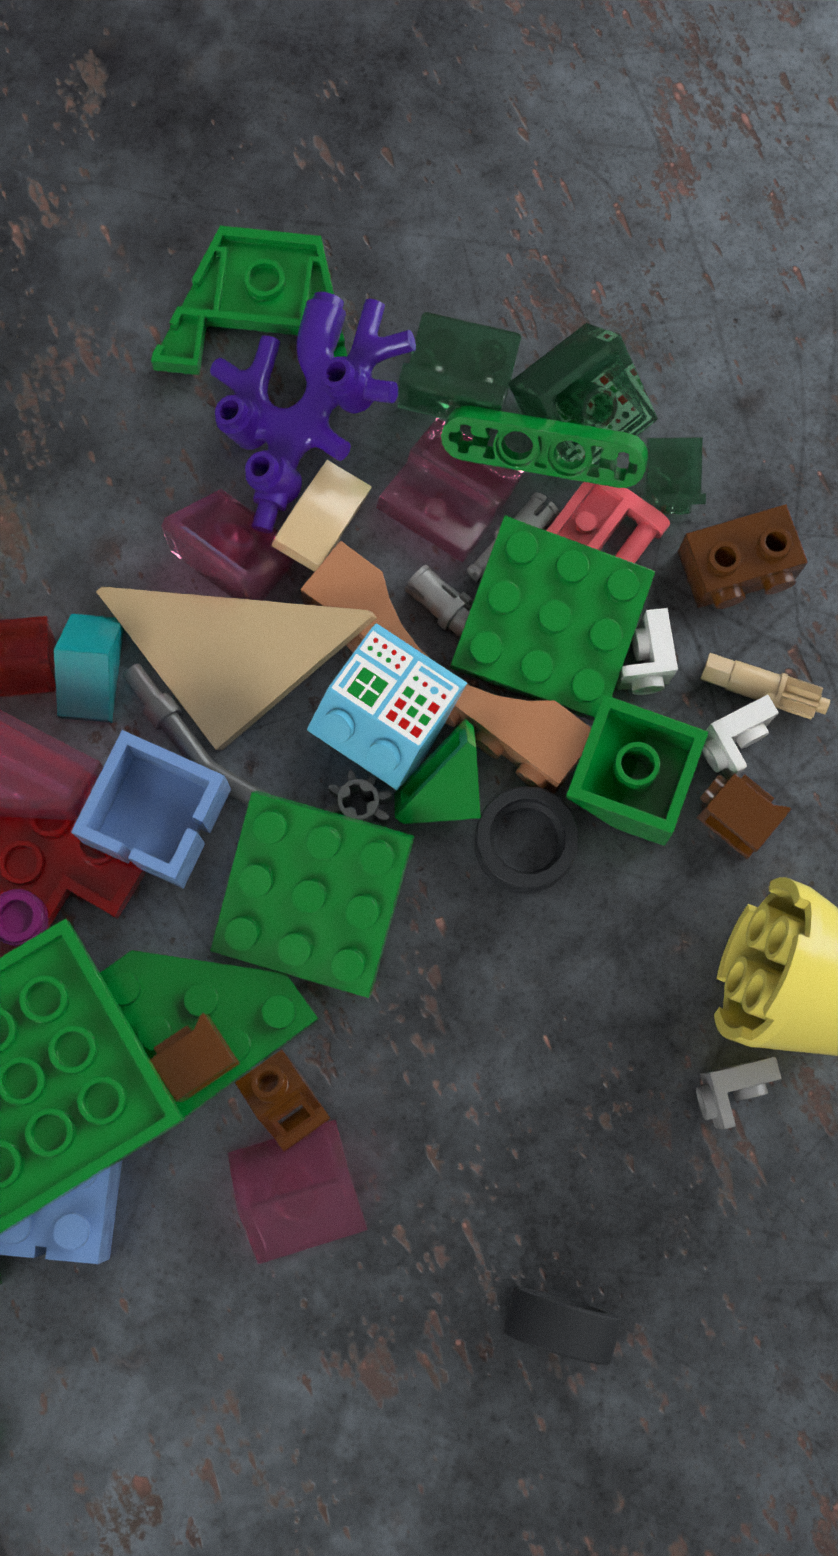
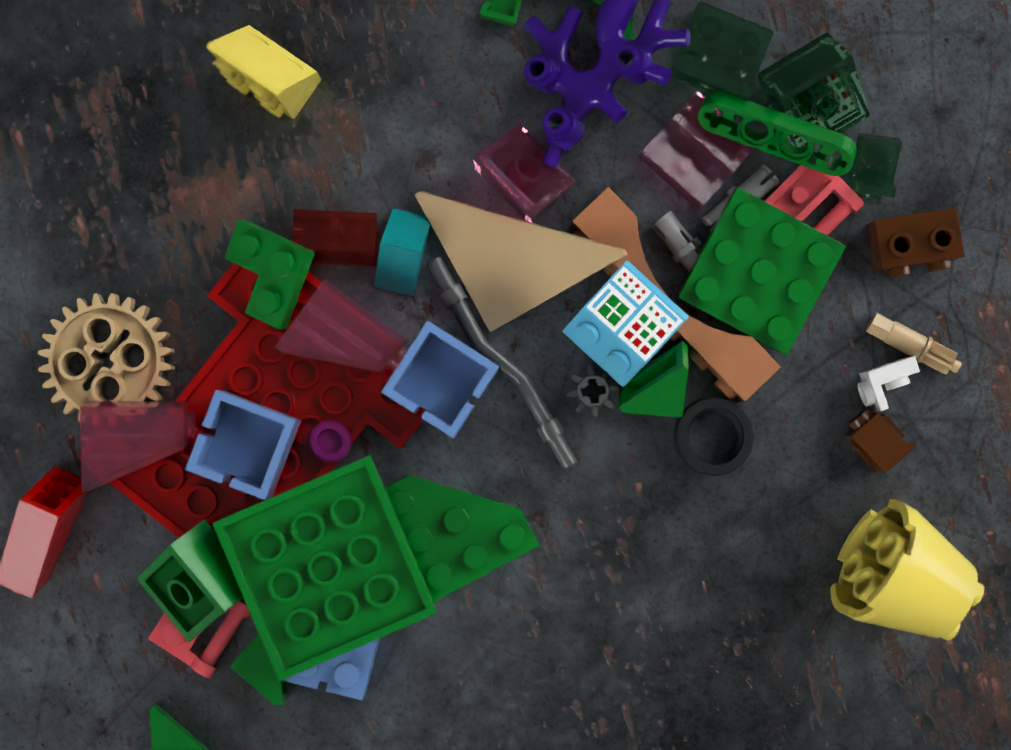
camera: 10 degrees right, 10 degrees up
reddish brown window [150,1013,240,1102] -> none
green plate [210,790,415,998] -> none
clear pink slope [227,1119,368,1264] -> none
reddish brown window [235,1049,331,1152] -> none
tan slope [271,460,372,572] -> none
green slope [566,694,708,846] -> none
white bracket [617,608,678,695] -> none
light grey bracket [696,1056,782,1129] -> none

